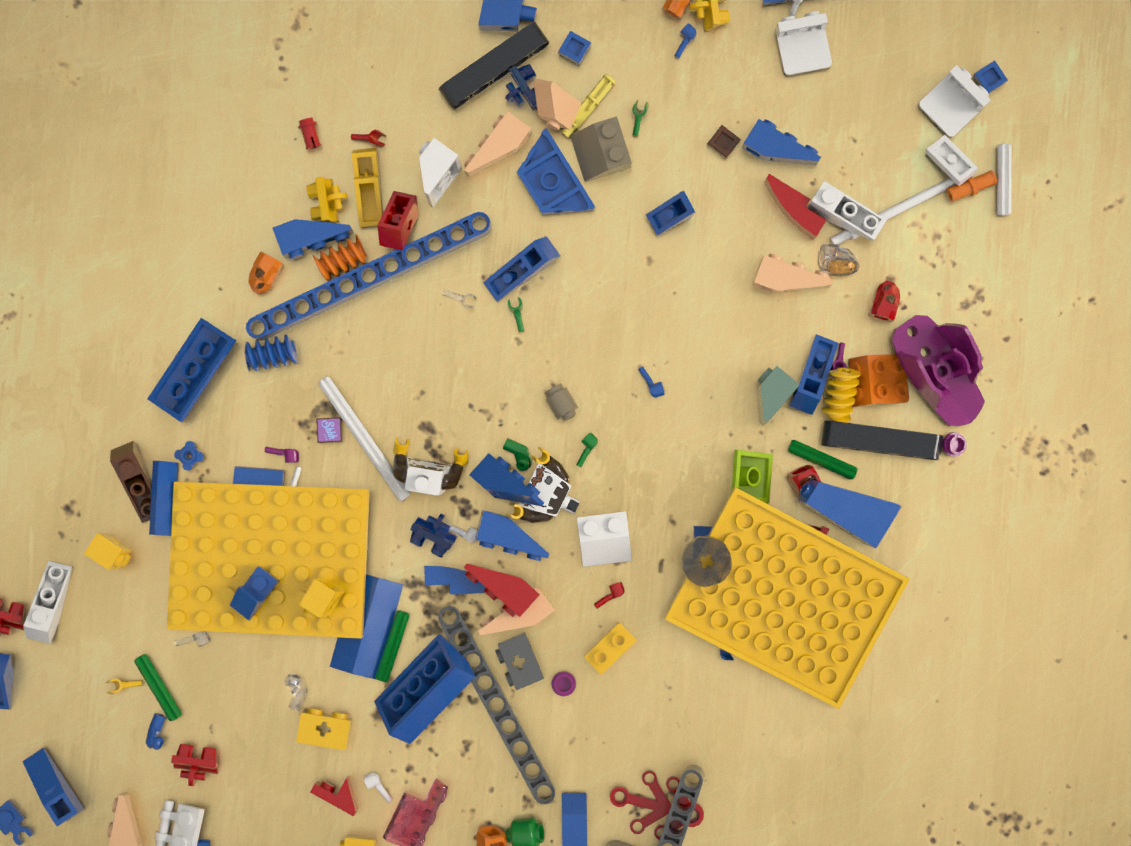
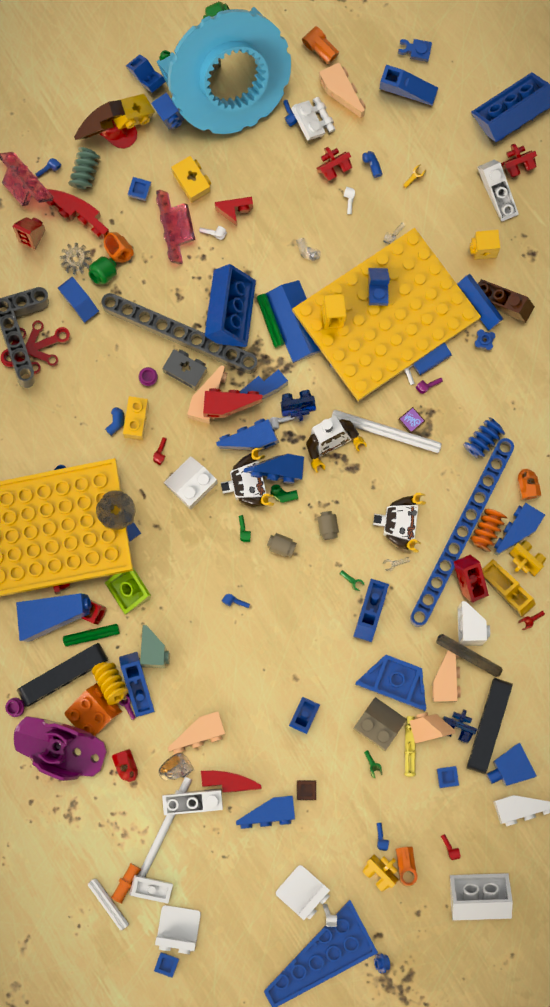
camera: 140 degrees right, 5 degrees down
green axle [134,654,182,721] -> none
blue slope [147,318,236,422] -> none
yellow brick [296,708,352,750] -> none
none -> blue arm [105,407,124,436]
none -> dark tan brick [317,511,339,540]
none -> white hand [344,187,355,214]
none -> torso [373,493,426,553]
none -> clear smoke axle [436,634,503,677]

